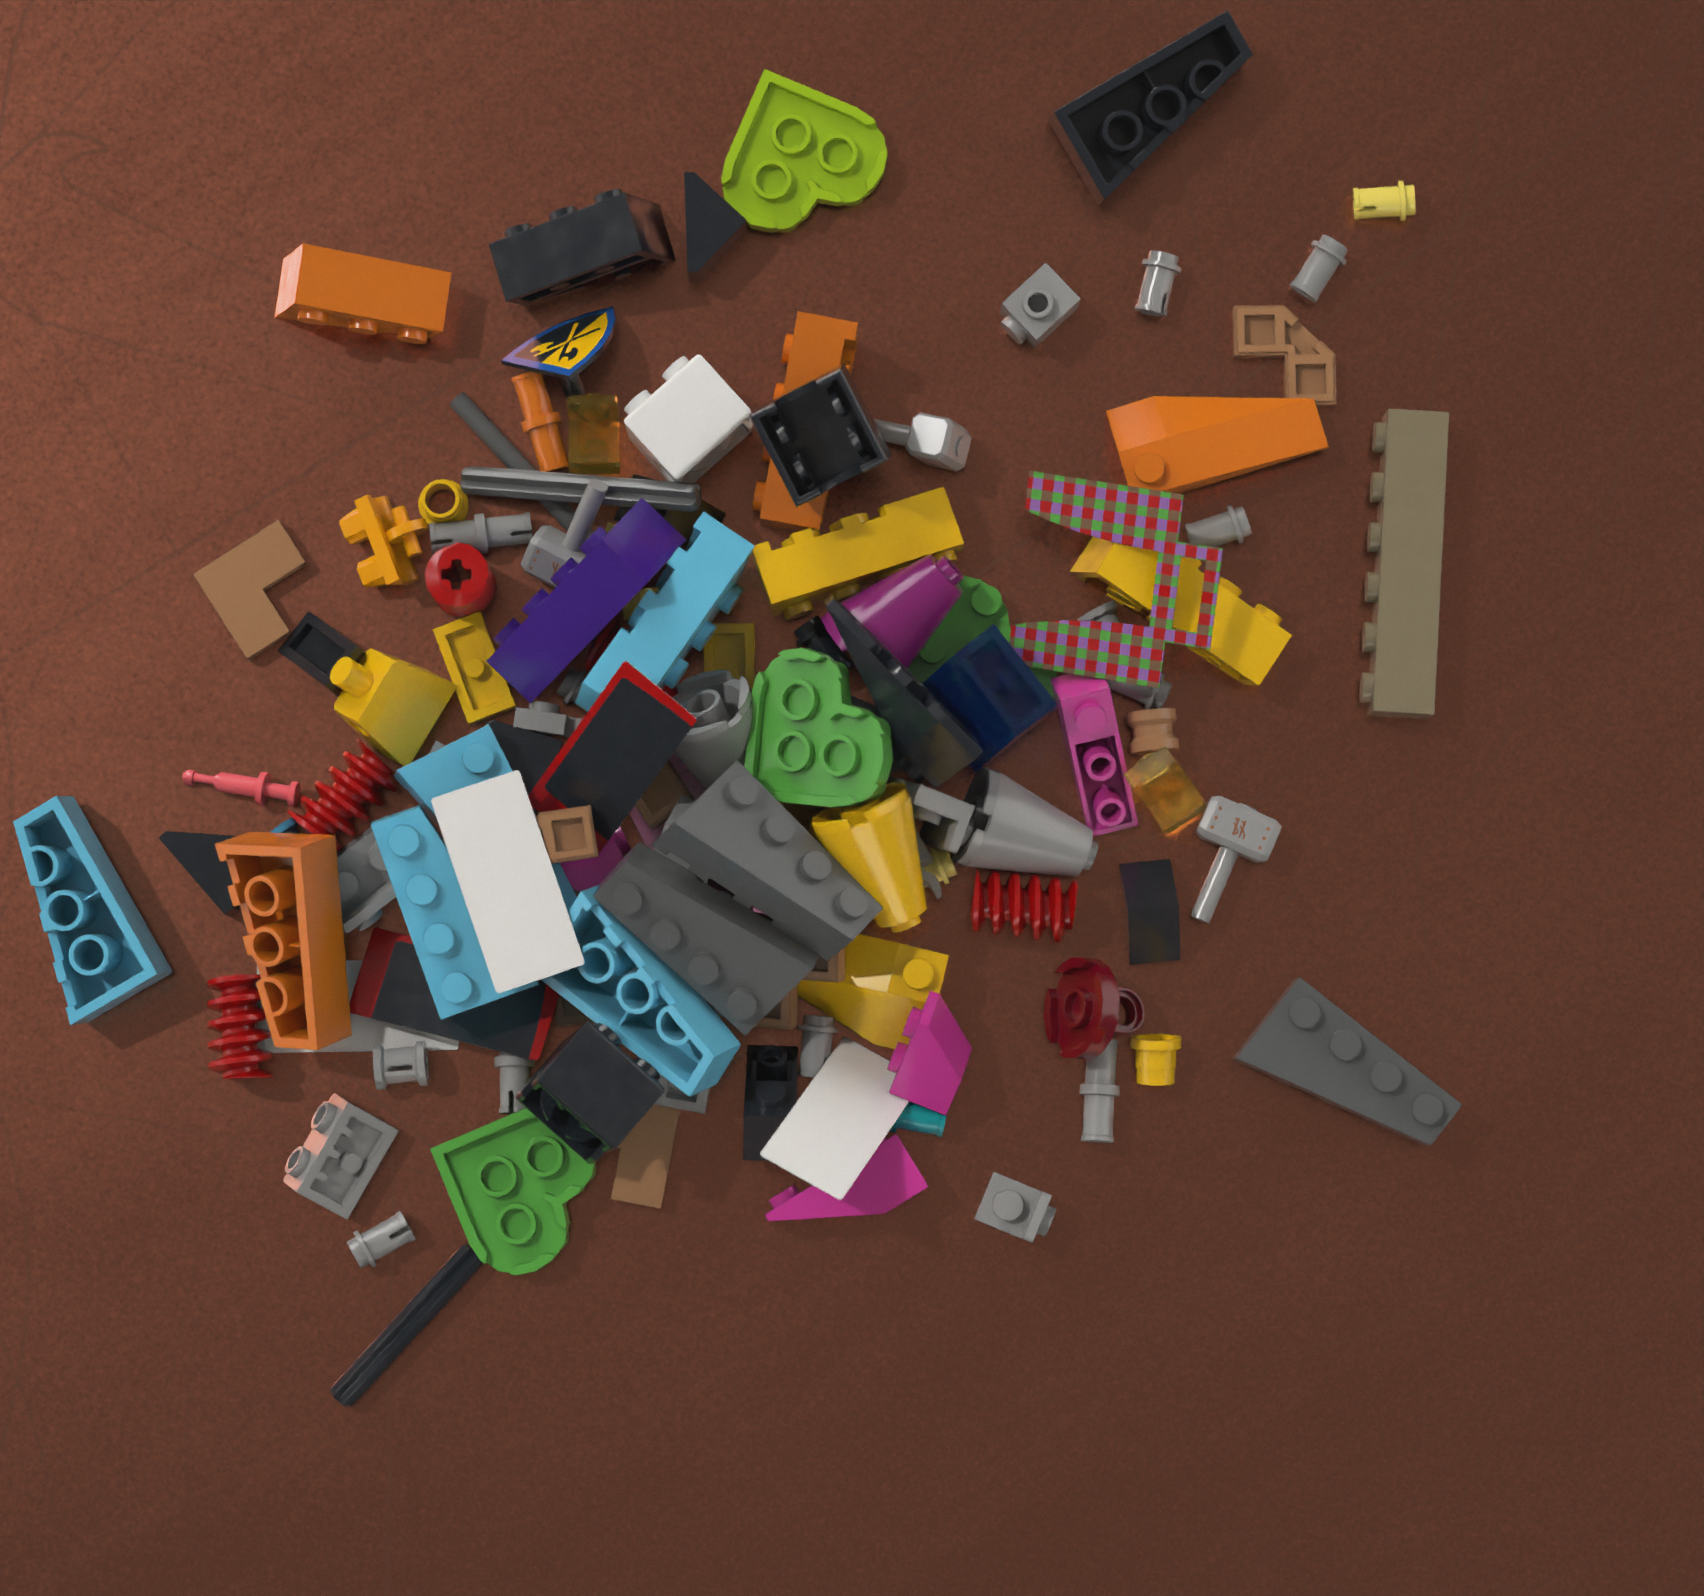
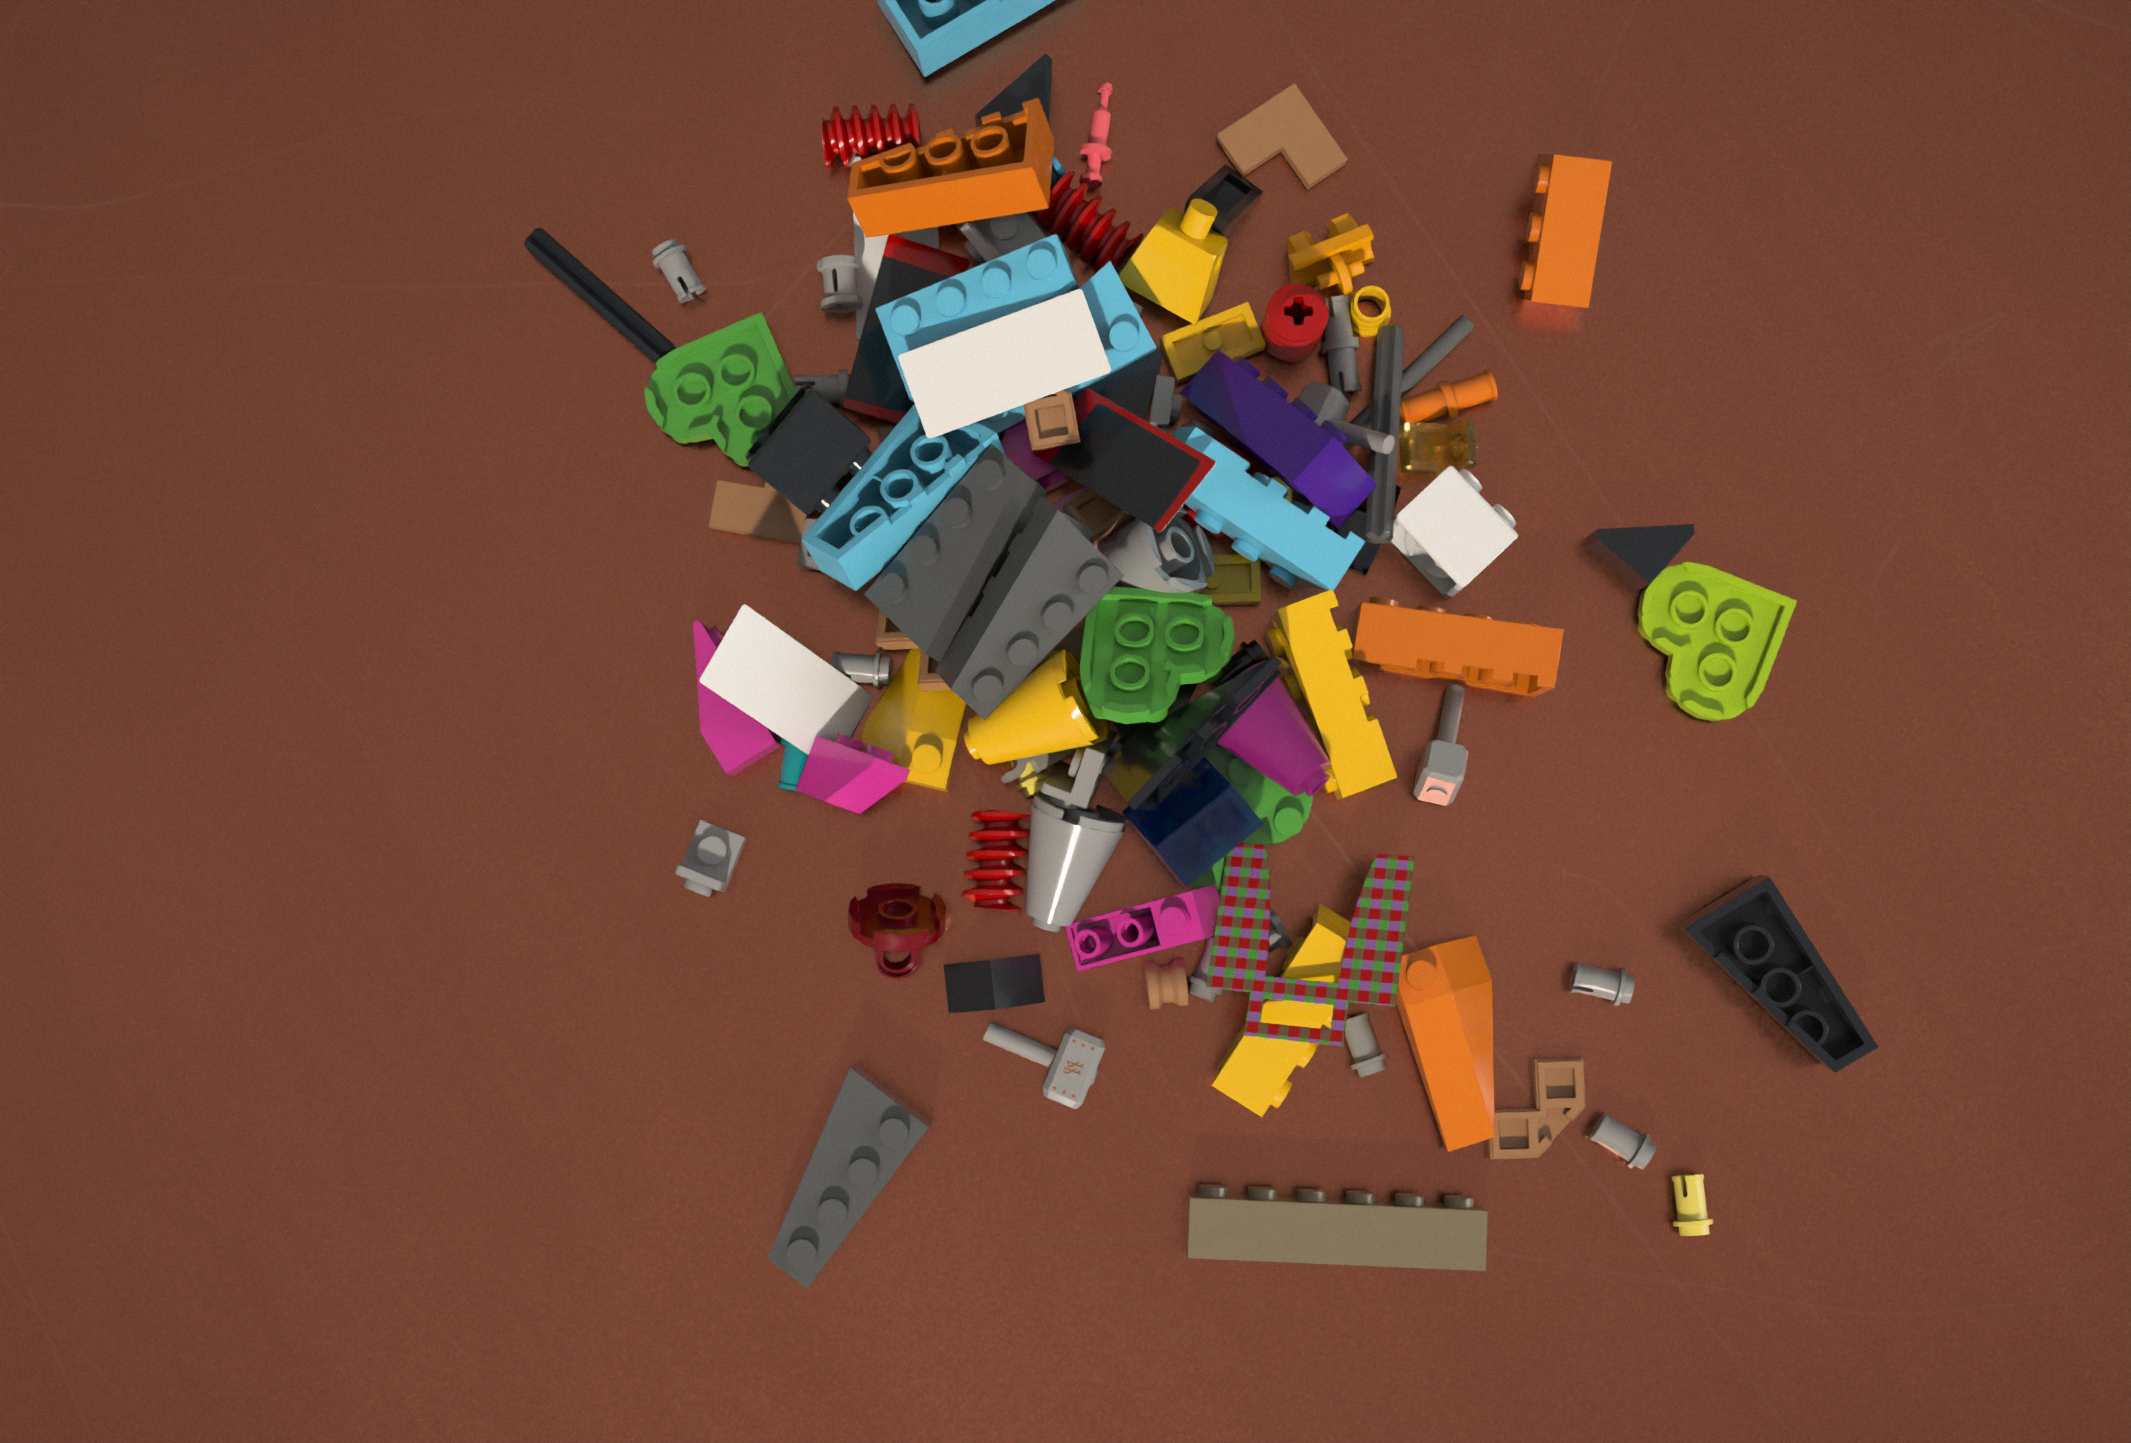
camera: 90 degrees right, 0 degrees up
light grey bracket [283,1093,399,1219] -> none
black wedge [489,189,676,306] -> none
shield [501,306,617,406] -> none
black slope [743,1045,798,1161] -> none
black piece [749,363,891,507] -> none
light grey brick [1000,263,1080,349] -> none
light grey pin [1079,1039,1120,1143] -> none
clear yellow bracket [1123,746,1207,834] -> none
yellow piece [1130,1034,1182,1086] -> none

